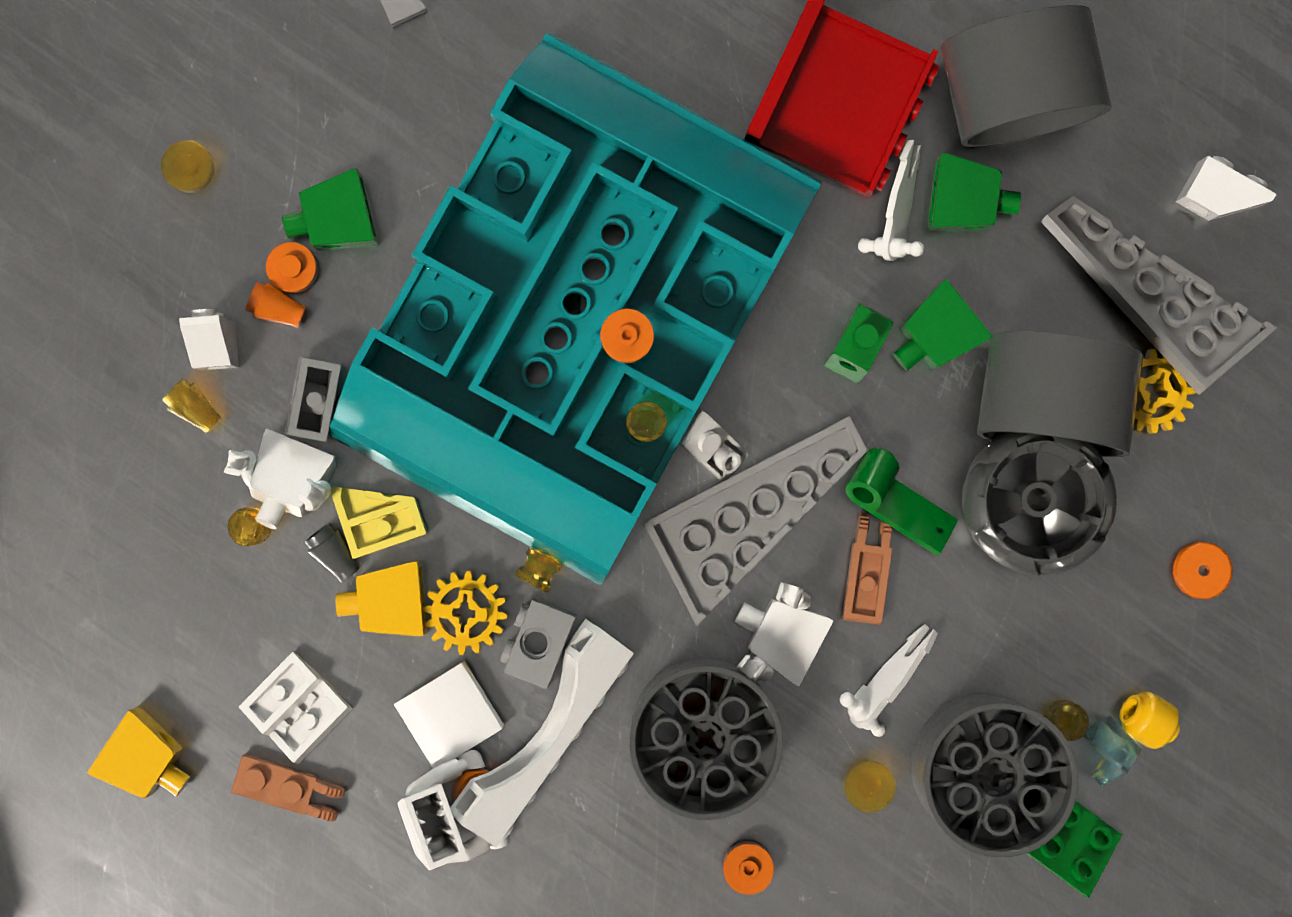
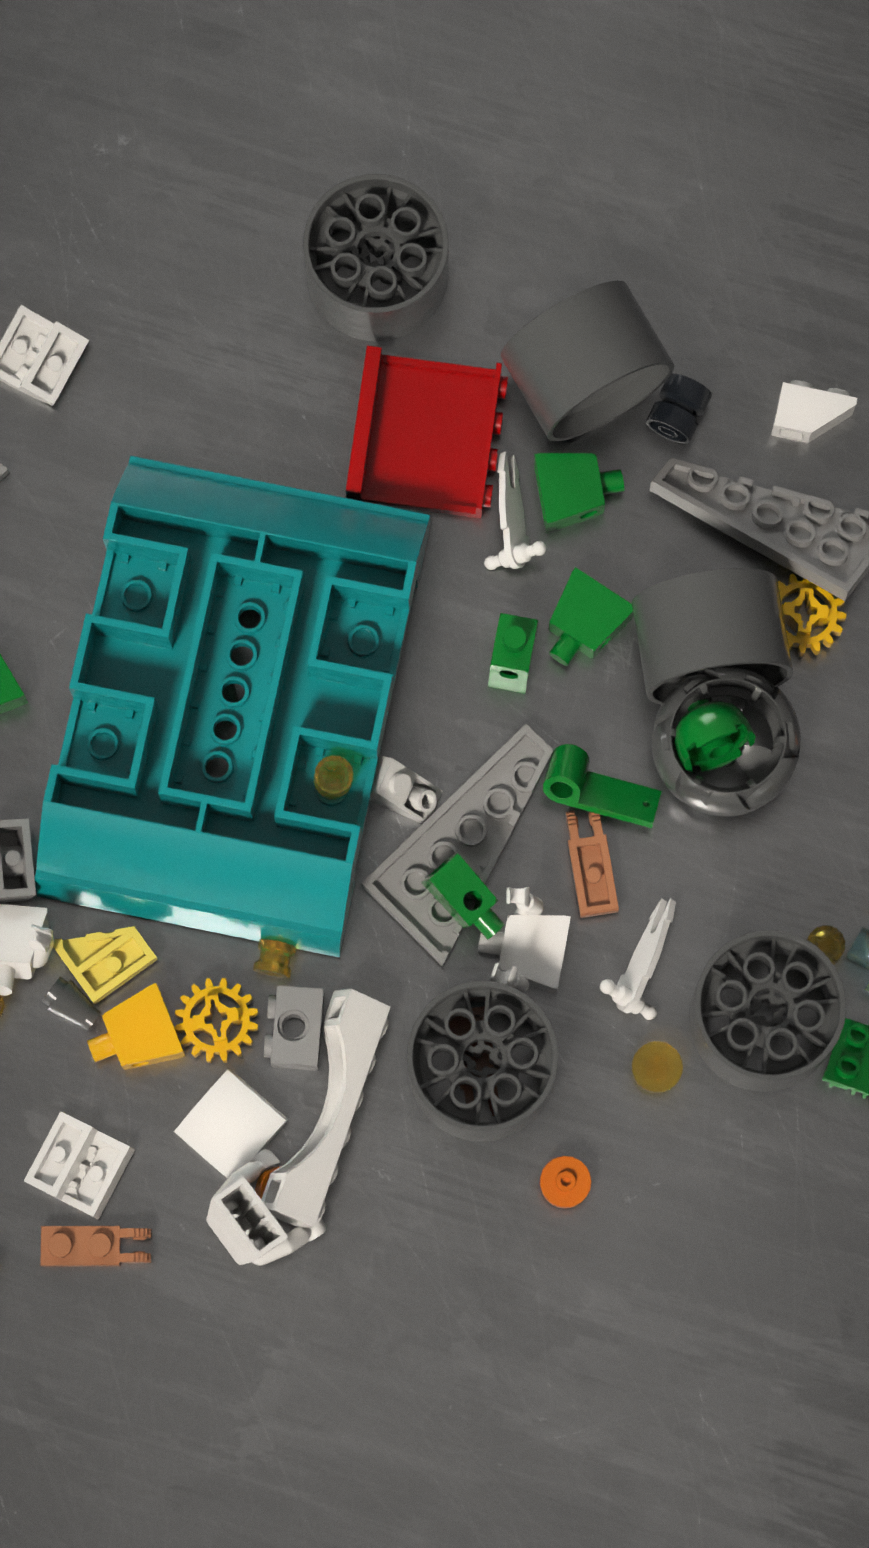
camera: 20 degrees left, 10 degrees down
orange wheel [600,309,654,363] -> none
none -> green torso [421,853,505,940]
none -> black wheel [646,373,712,444]
none -> green cylinder [675,699,756,772]

